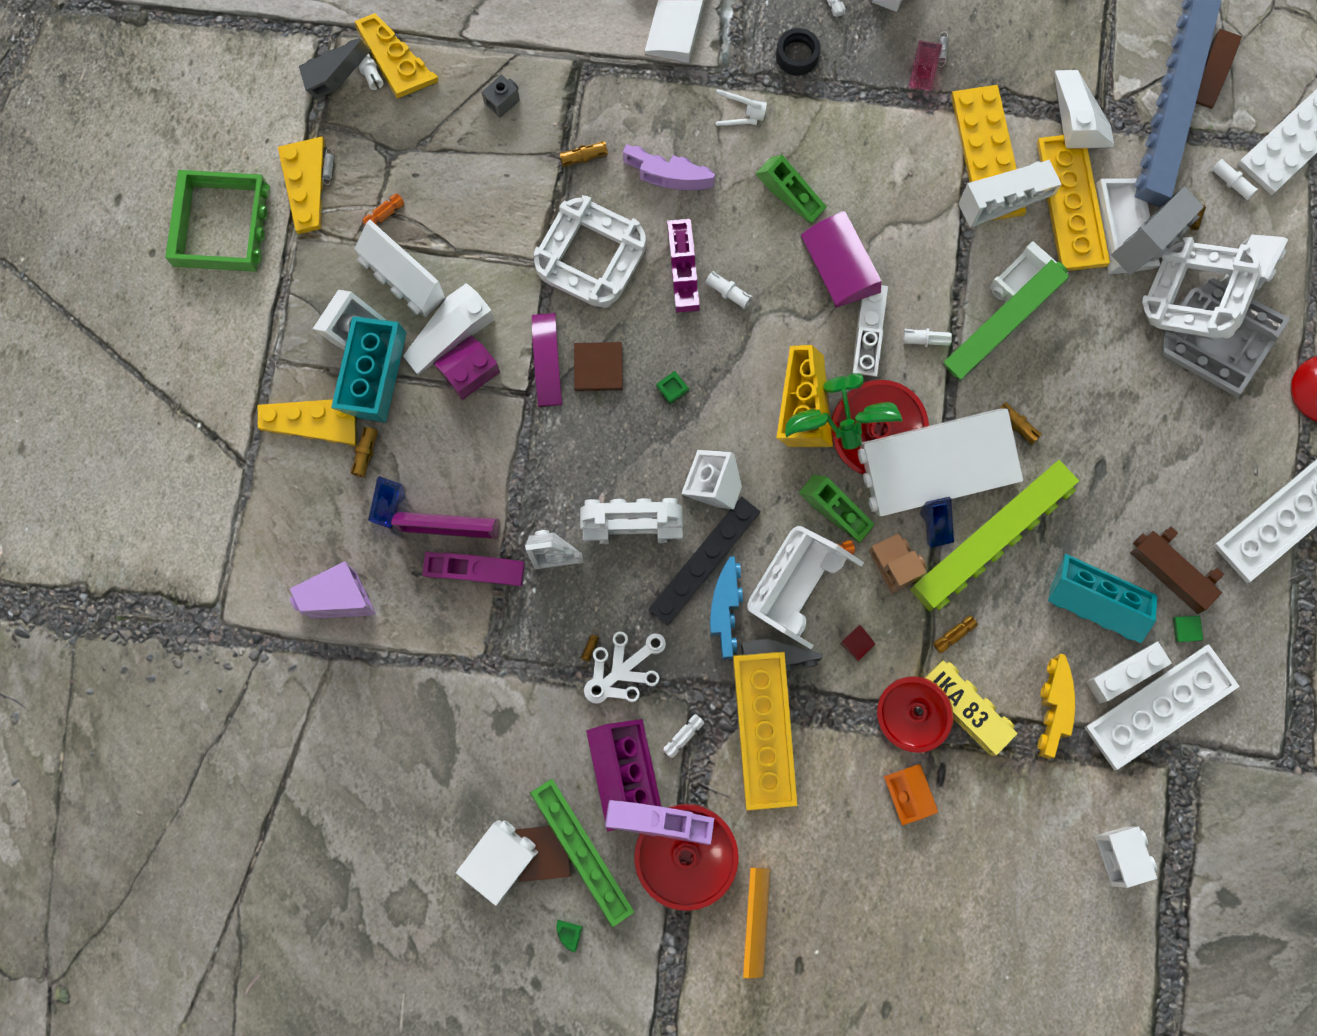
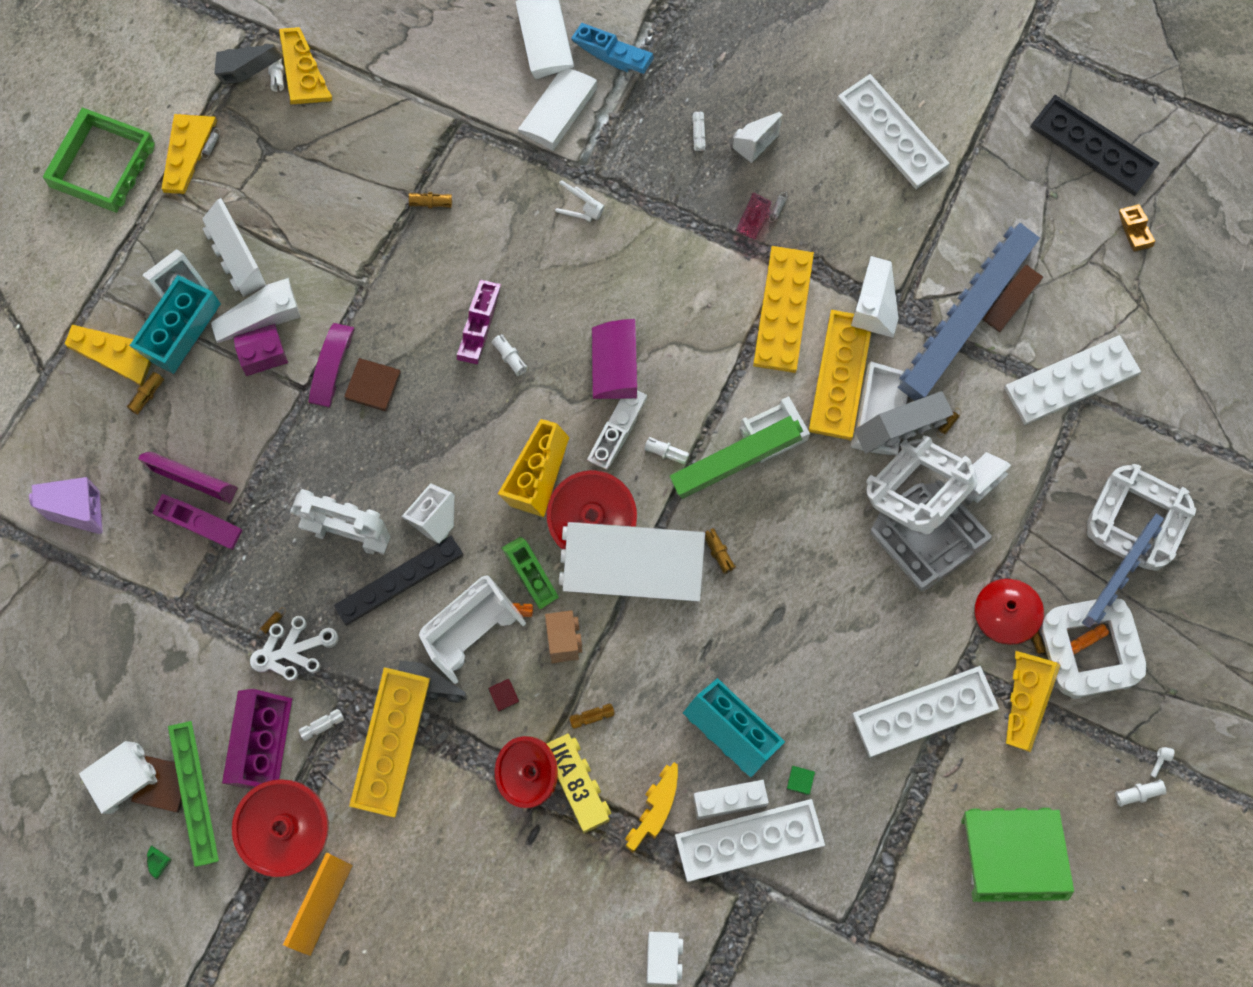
camera: 15 degrees right, 5 degrees down
orange axle [362,193,404,225] -> none
clear blue slope [368,476,406,529] -> none
dark grey brick [481,74,520,118] -> none
white wedge [525,530,584,569] -> none
white plate [534,195,646,308] -> none
lavender slope [605,800,714,845] -> none
lavender slope [623,144,715,190] -> none
green tile [656,371,689,405] -> none
dark azure slope [710,556,743,660] -> none
bright green slope [755,155,827,224] -> none
black tyre [776,28,821,76] -> none
green plant [785,373,902,449] -> none
orange panel [884,764,938,825] -> none
lime brick [910,460,1079,612] -> none
clear blue slope [920,496,954,548] -> none
white wedge [958,160,1062,228] -> none
reddish brown brick [1130,526,1224,614] -> none
white pin [1211,159,1258,201] -> none

